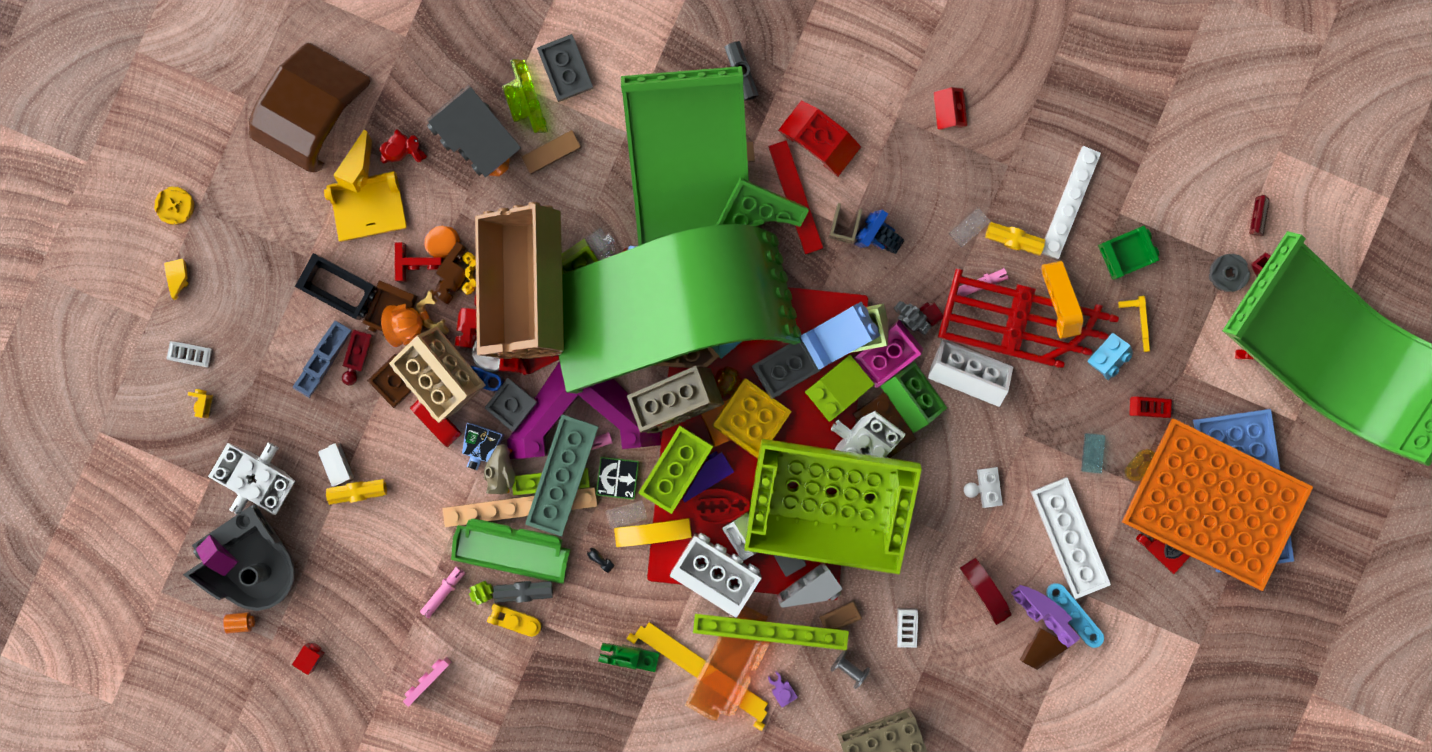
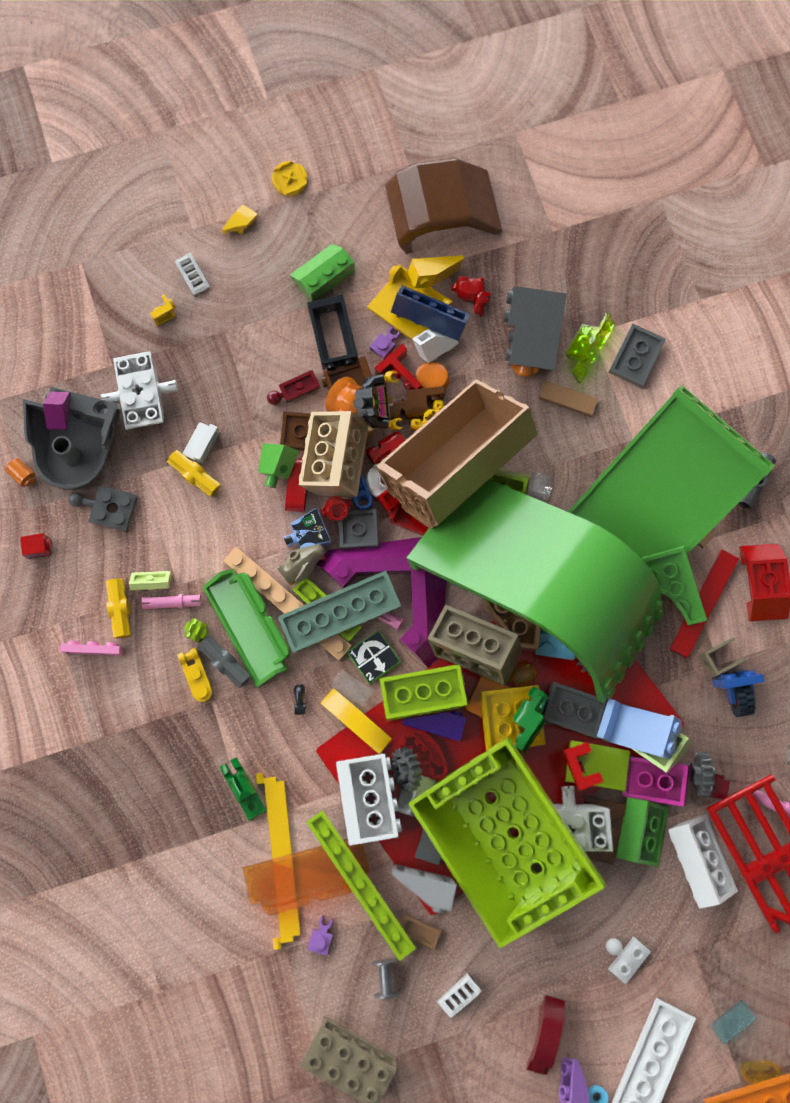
camera: 45 degrees right, 10 degrees down
sand blue slope [293,321,351,398] -> none
none -> dark grey plate [68,485,137,532]
none -> yellow piece [106,578,131,639]
none -> yellowish green plate [129,571,171,590]
none -> bright green torso [258,443,299,489]
none -> bright green slope [290,244,355,301]
none -> red piece [320,496,352,521]
none -> black torso [354,371,403,430]
none -> medium lavender plate [370,326,400,360]
none -> dark blue brick [391,285,470,341]
none -> dark grey gear [391,747,422,792]
none -> white slope [413,329,459,363]
none -> green plate [513,686,550,754]
none -> red panel [563,742,604,791]

